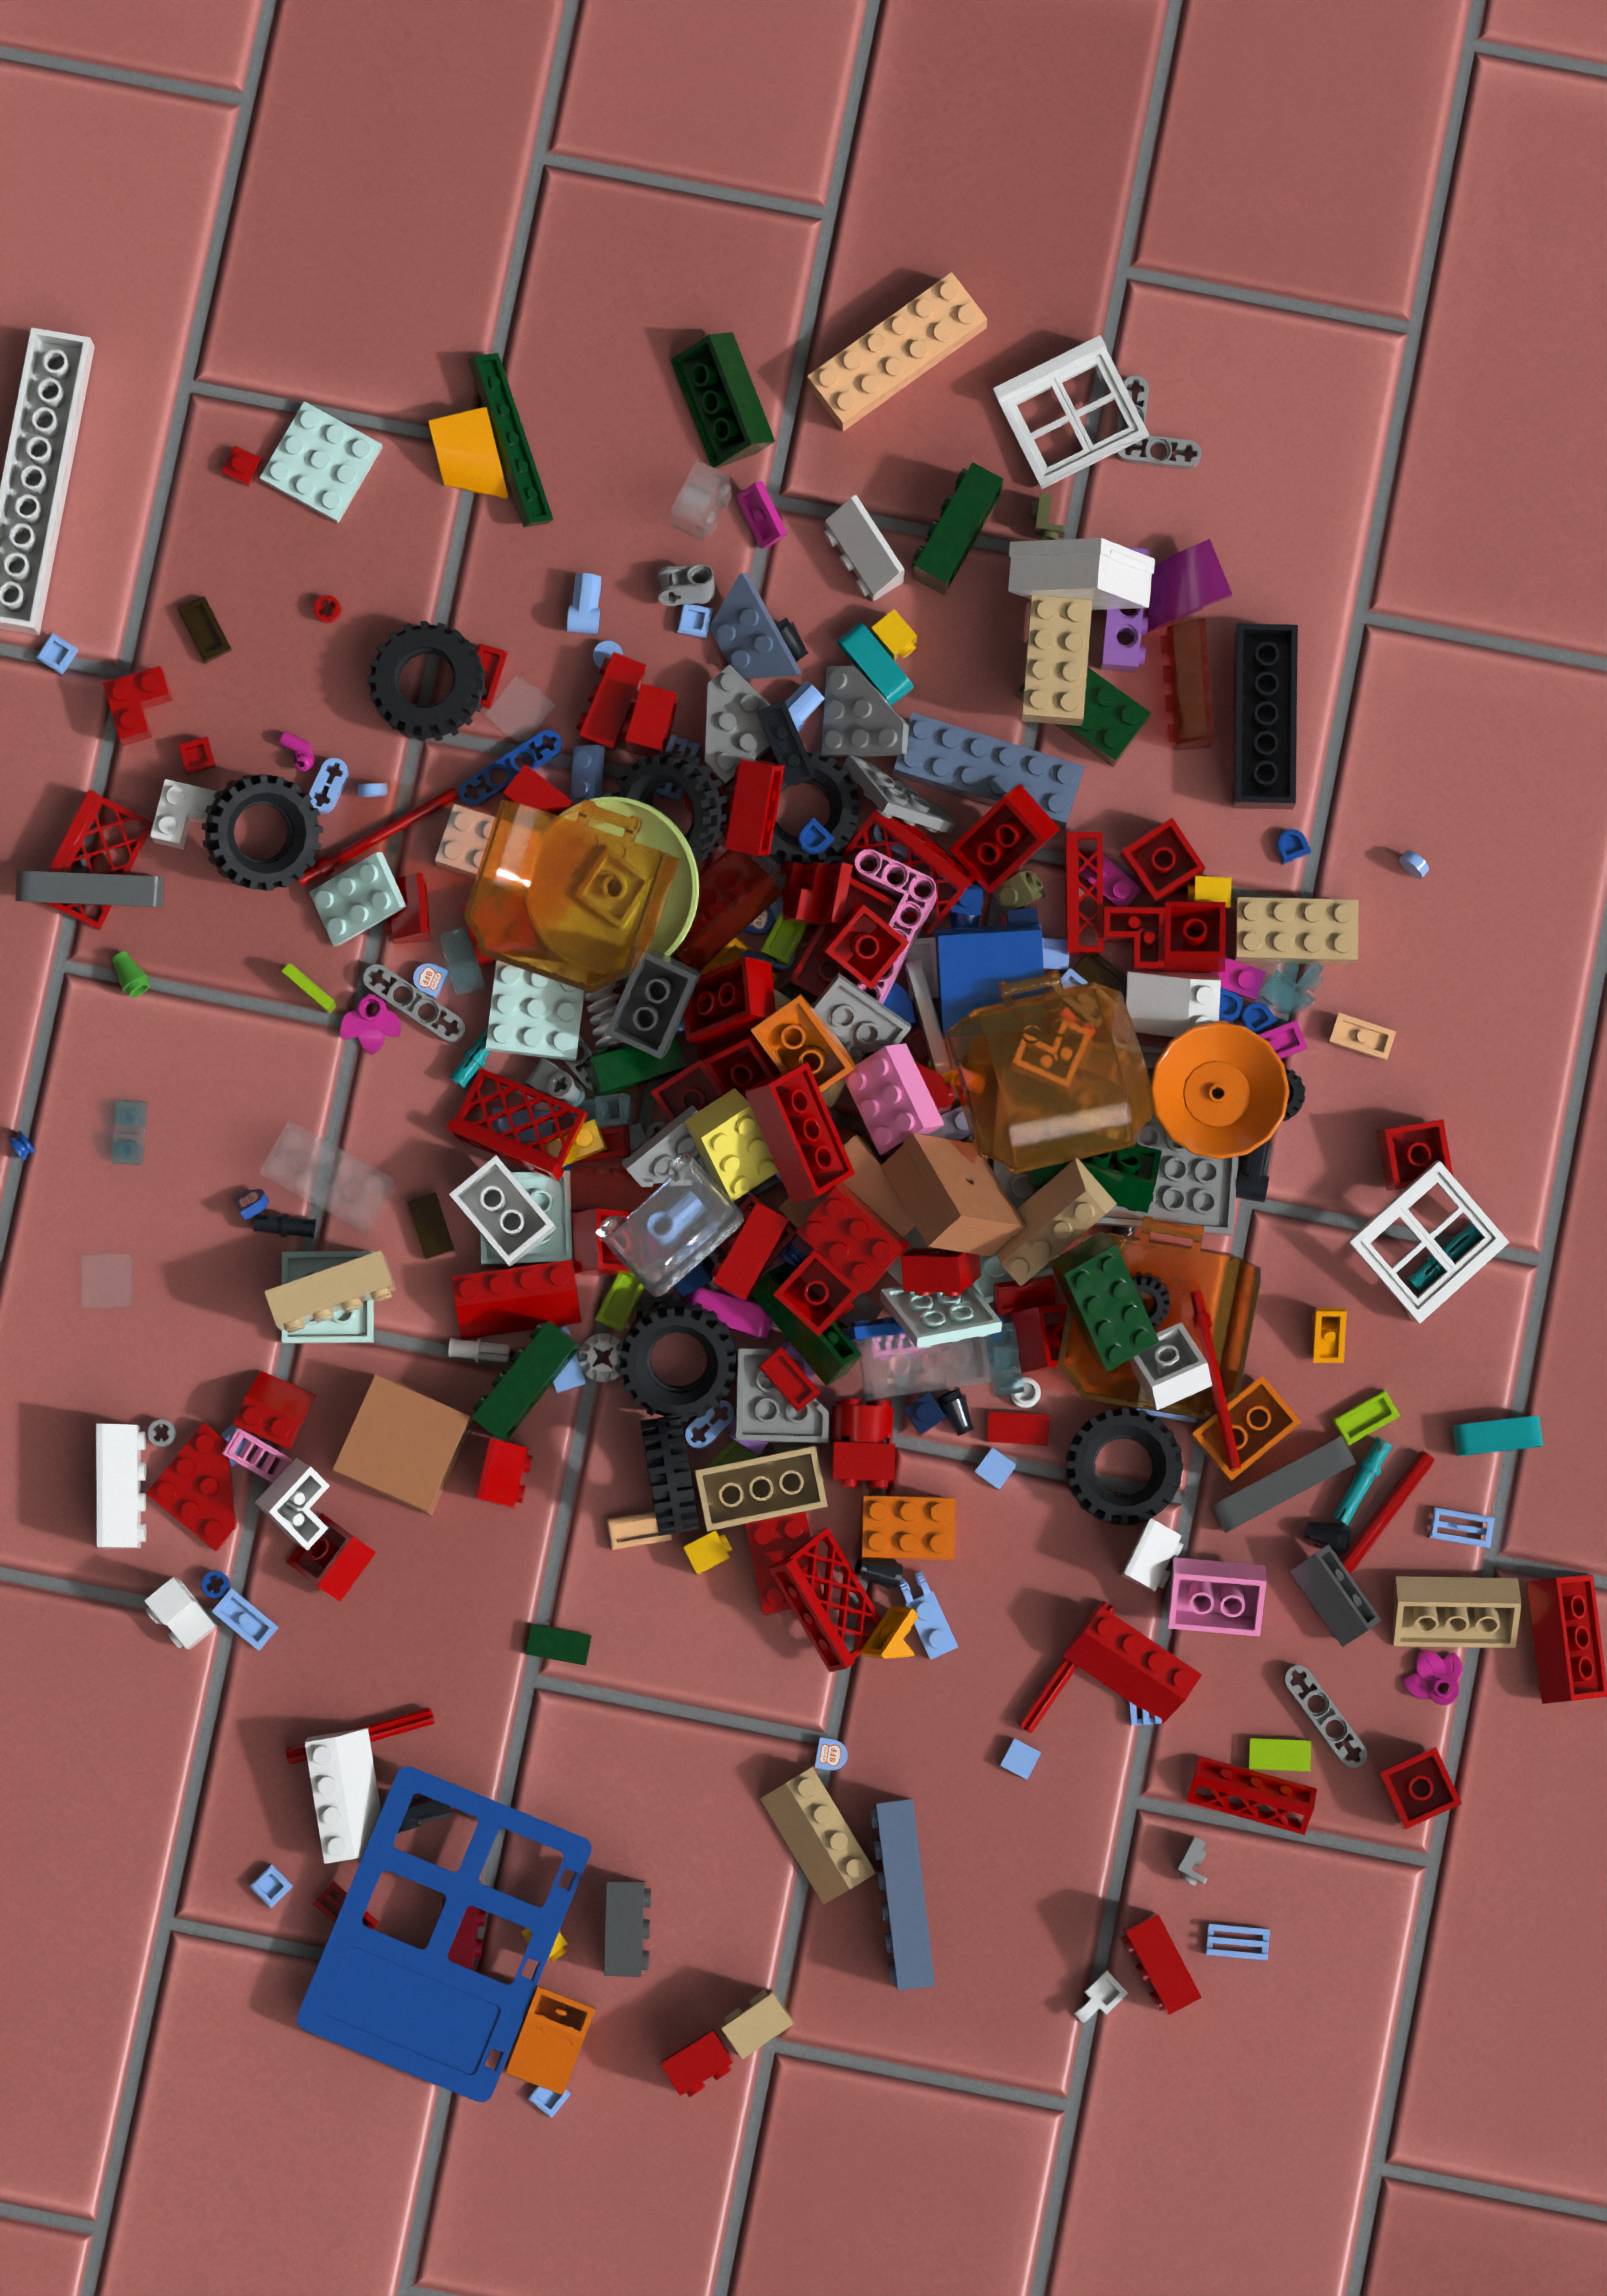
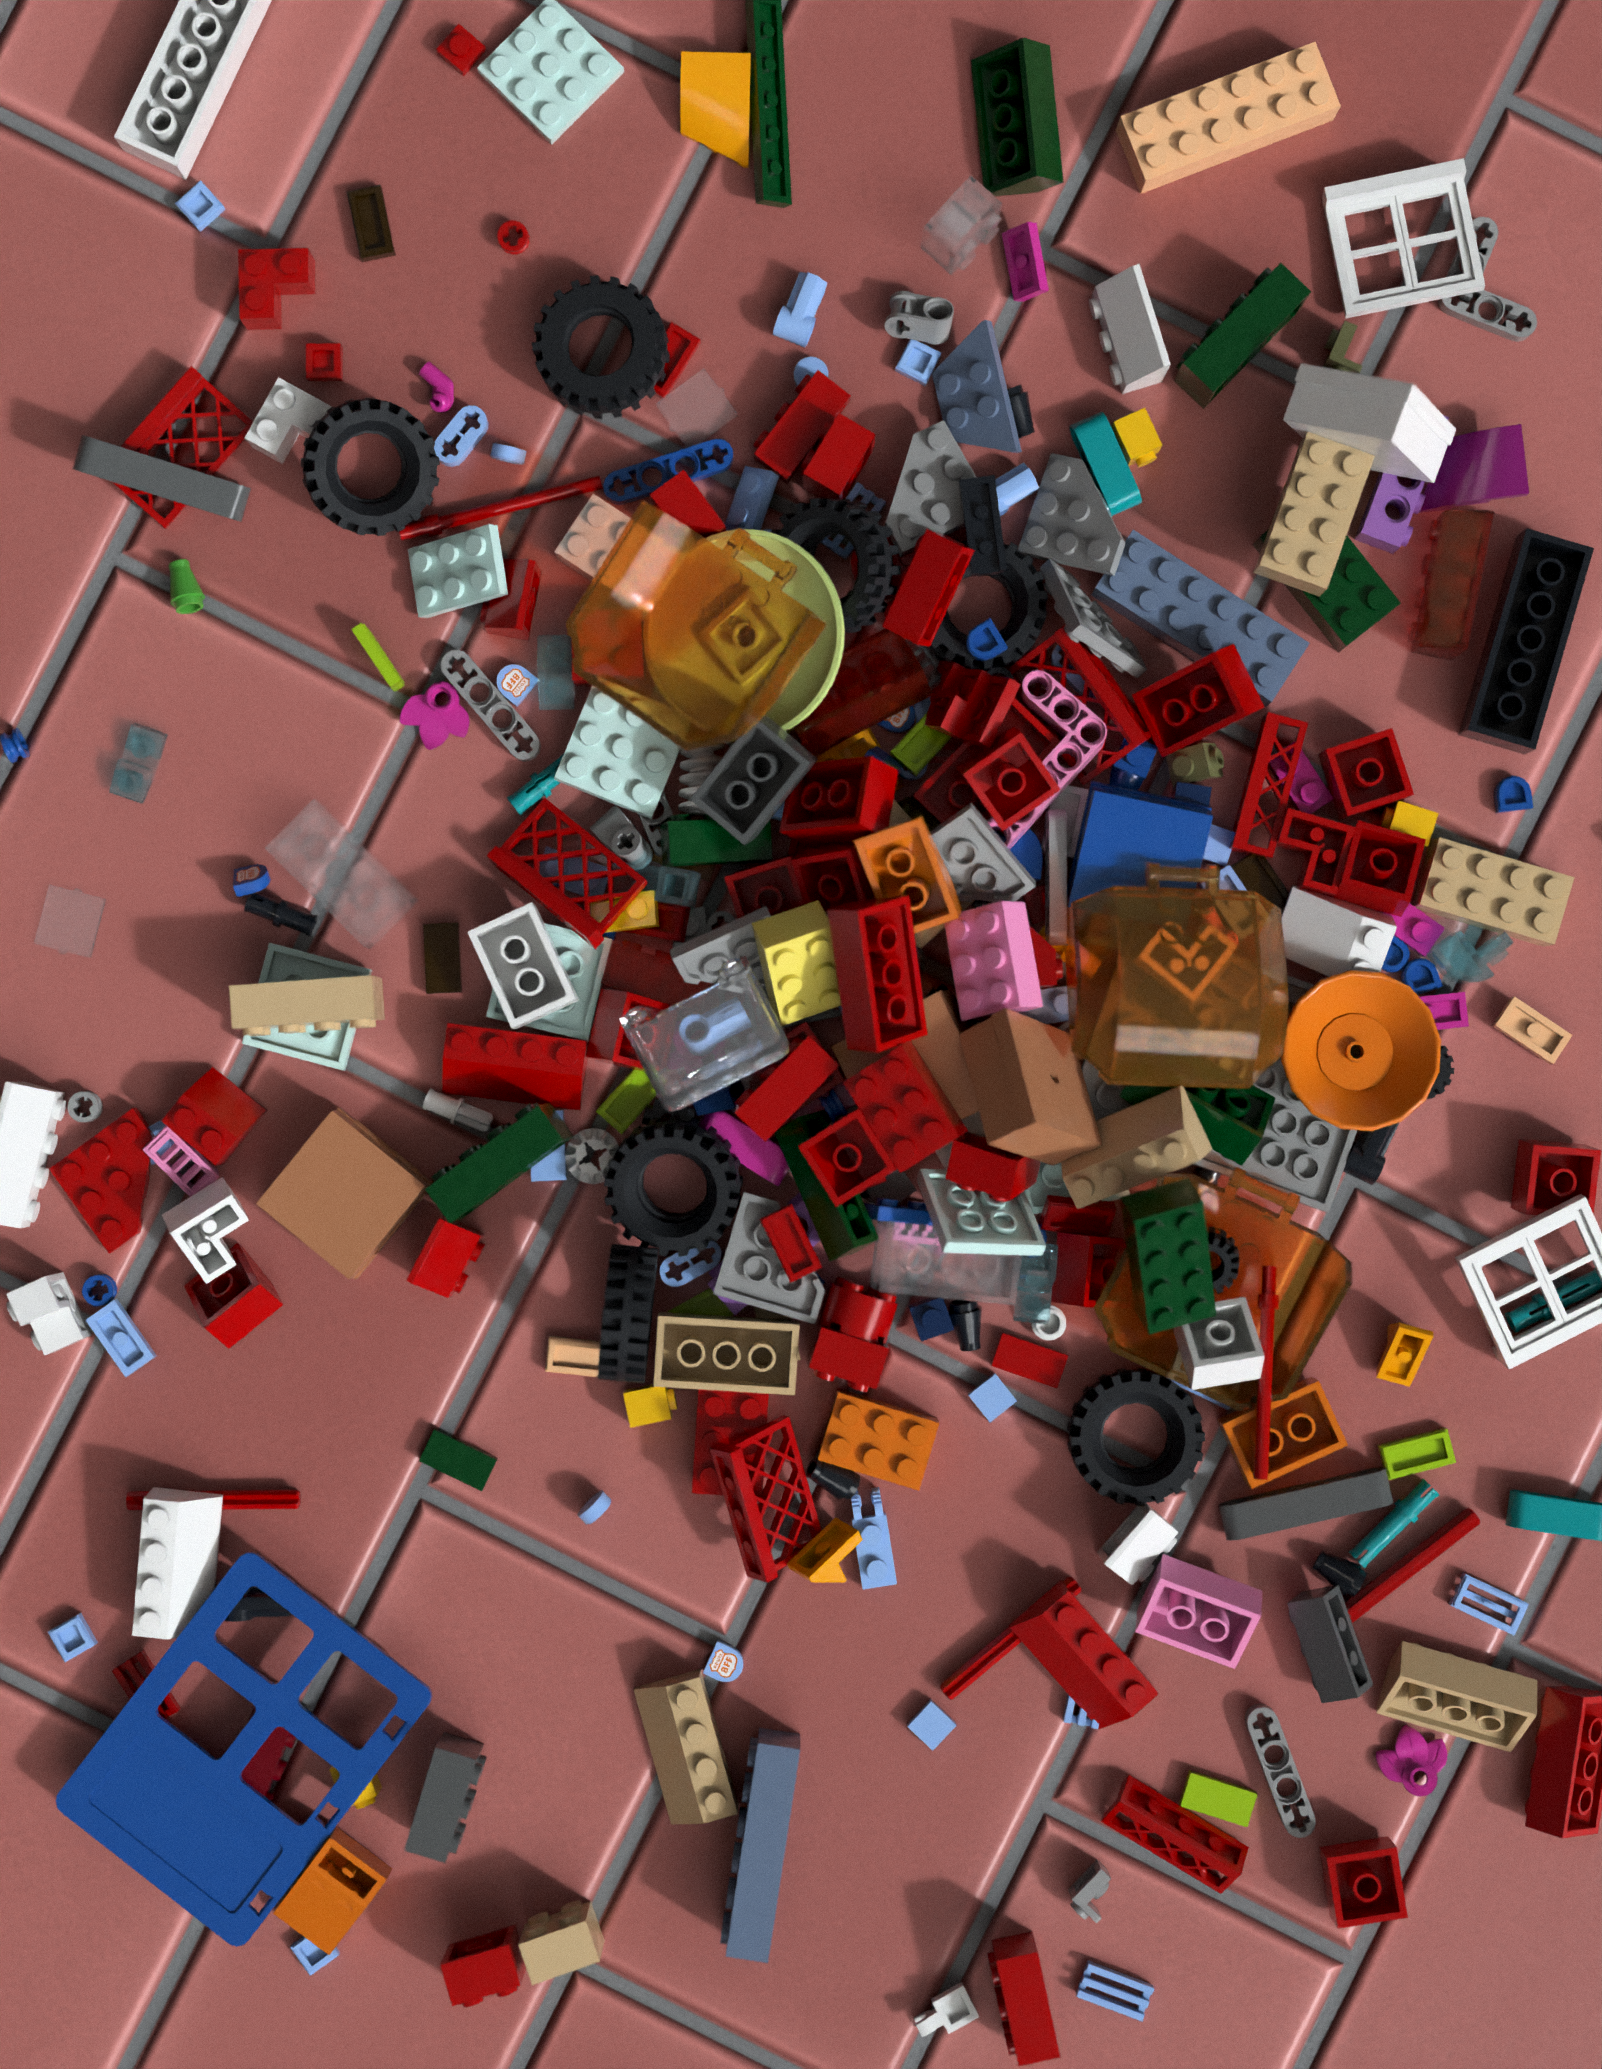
camera: 15 degrees right, 5 degrees up
none -> light blue tile [577,1490,611,1524]

